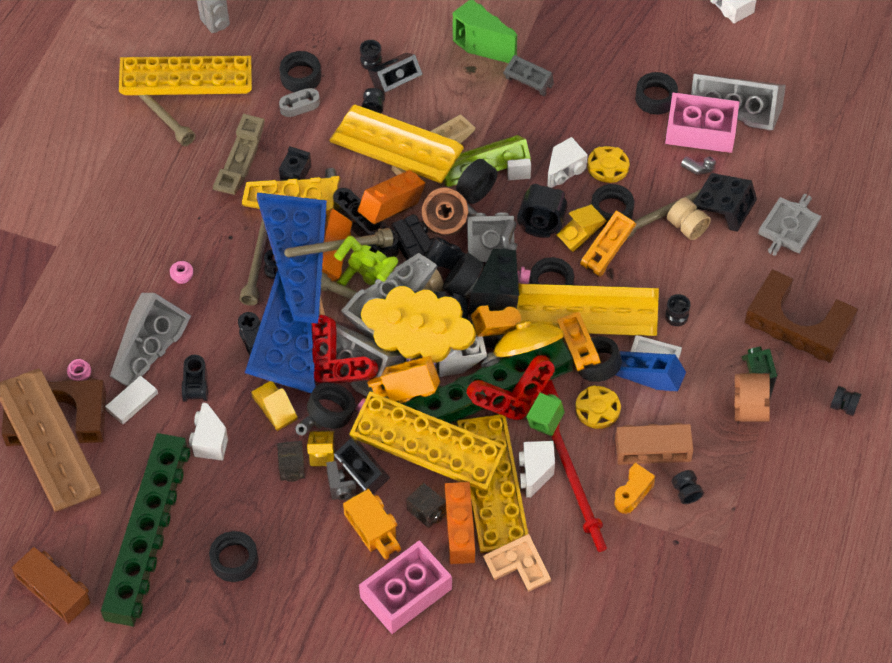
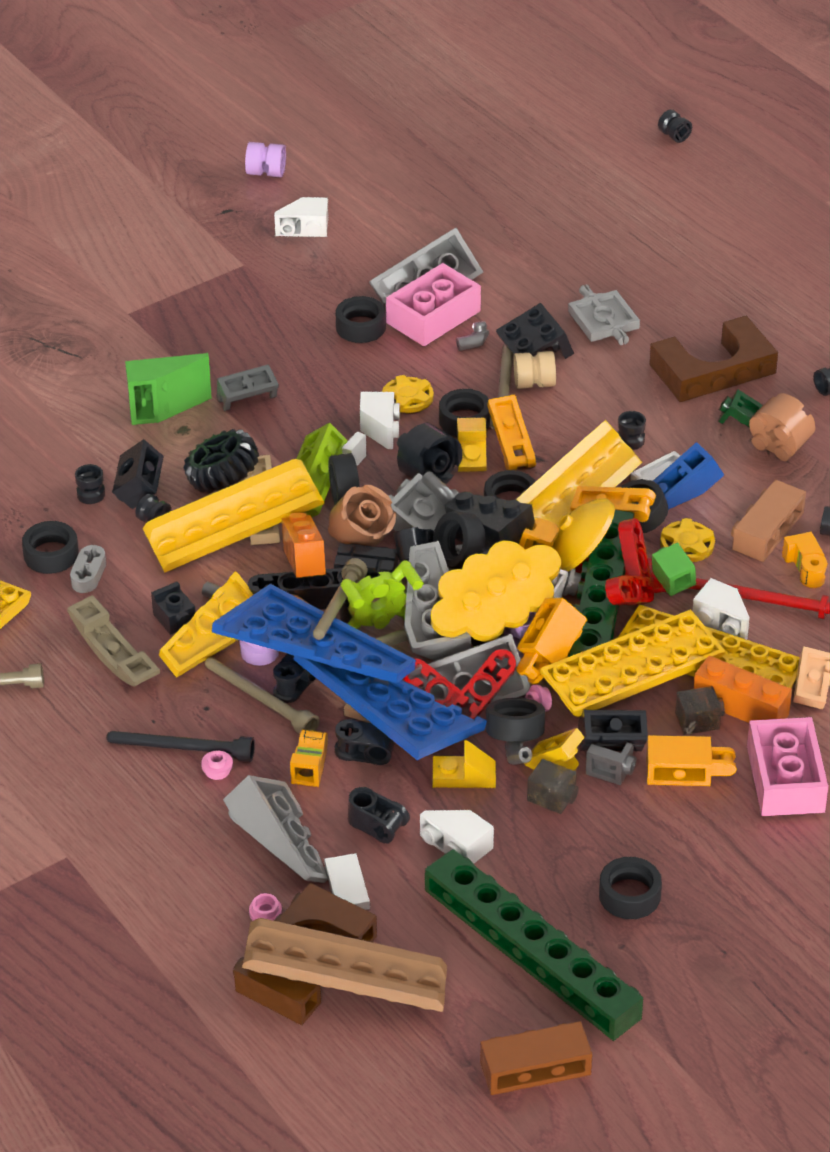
camera: 55 degrees left, 15 degrees down
none -> black piece [106,731,255,762]
none -> black gear [183,429,259,493]
none -> light orange leg [290,729,328,787]

